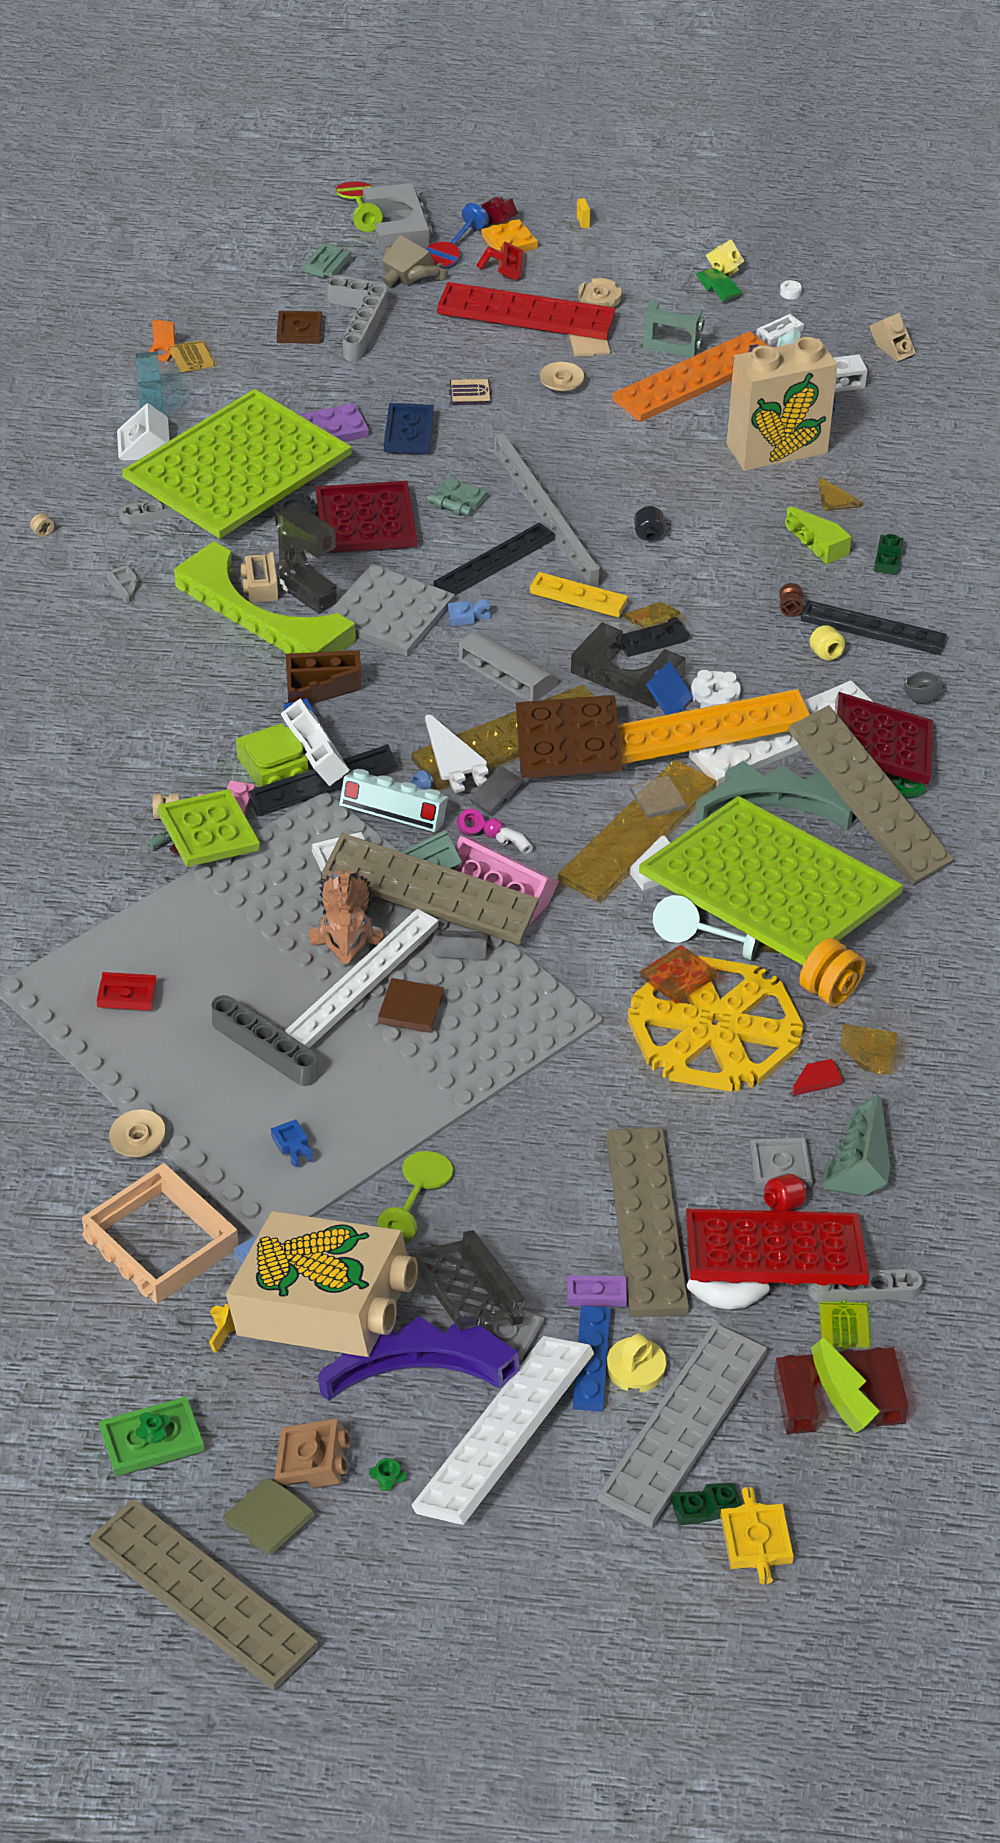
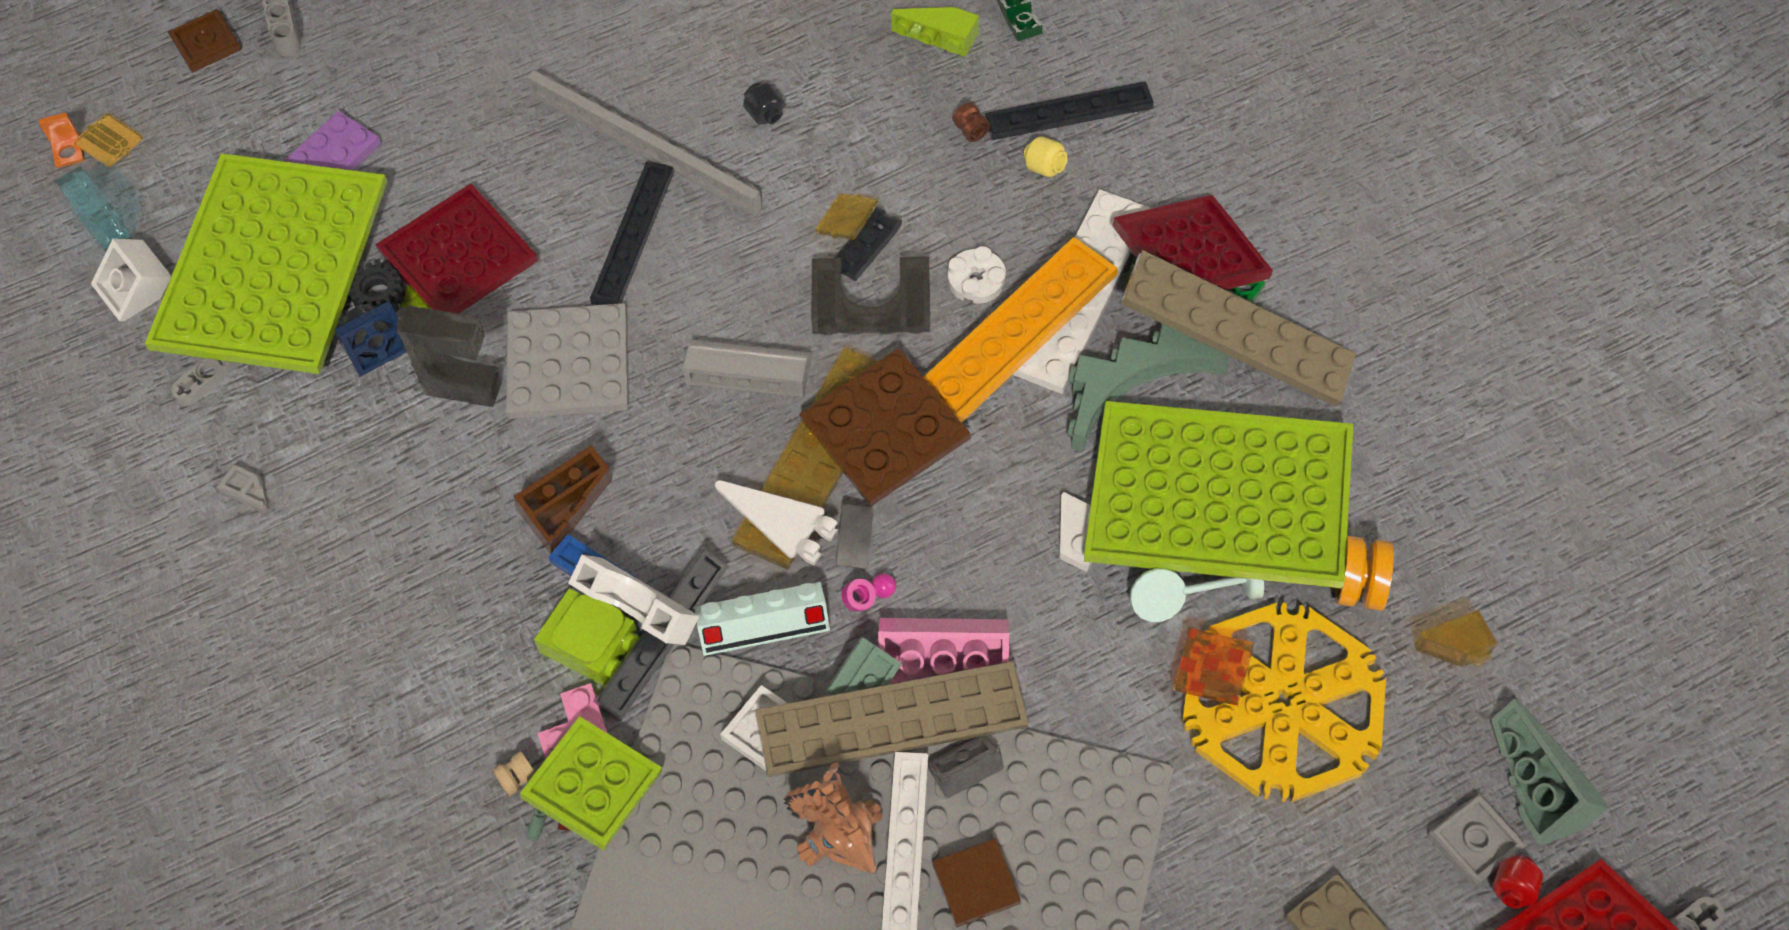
camera: 30 degrees left, 15 degrees up
tan bush [30,513,54,537] -> none
lime arch [174,541,356,654] -> none
tan window [241,552,278,603] -> none
dark blue plate [384,403,434,454] -> none
medium blue plate [411,770,433,790] -> none
sand green plate [428,477,487,516] -> none
medium blue plate [448,599,491,626] -> none
piece [449,379,492,405] -> none
white arm [496,827,533,855] -> none
yellow plate [530,572,628,618] -> none
clear yellow plate [558,760,717,903] -> none
clear piece [630,776,686,819] -> none
blue piece [646,661,693,715] -> none
red tile [792,1059,842,1096] -> none
dark grey hair [904,671,941,703] -> none
none -> dark blue piece [335,301,413,377]

